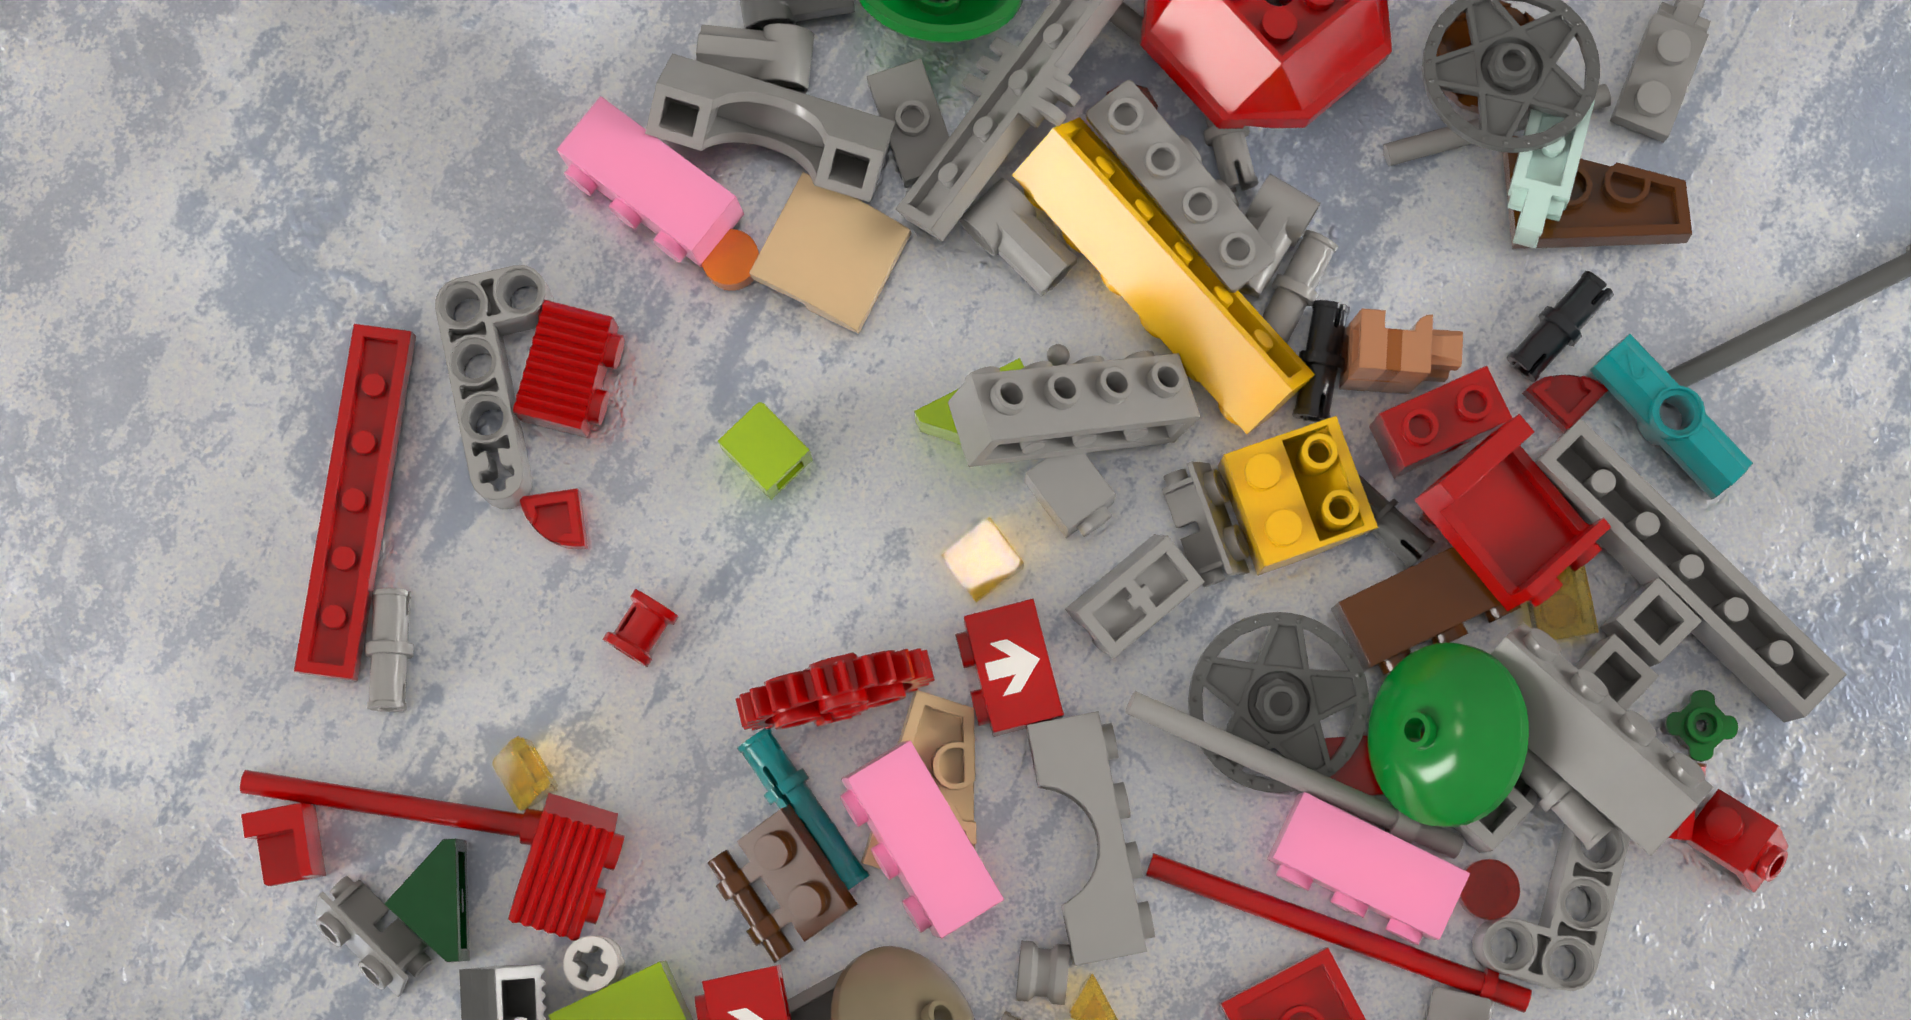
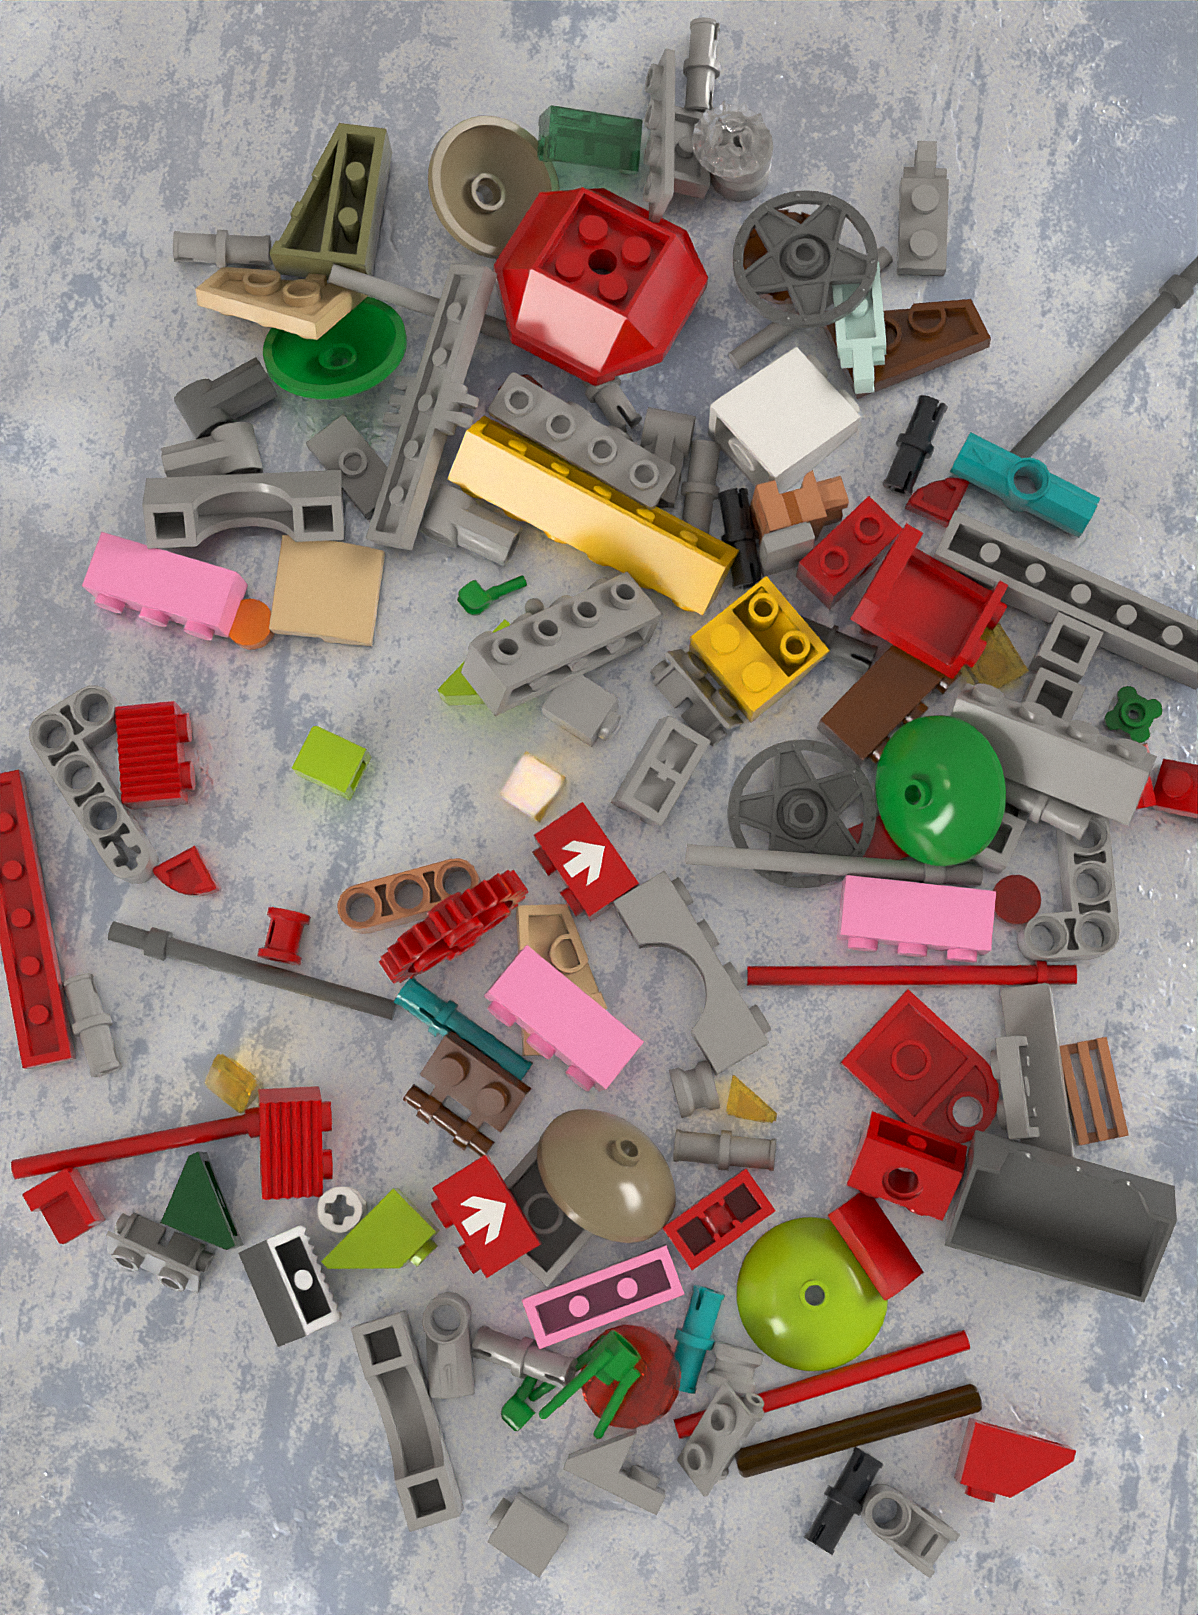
camera: 15 degrees left, 0 degrees up
none -> dark grey bar [108,921,397,1020]
none -> nougat beam [337,858,481,934]
none -> green hand [457,575,527,616]
none -> white slope [708,347,861,494]
none -> light grey tile [758,521,815,577]

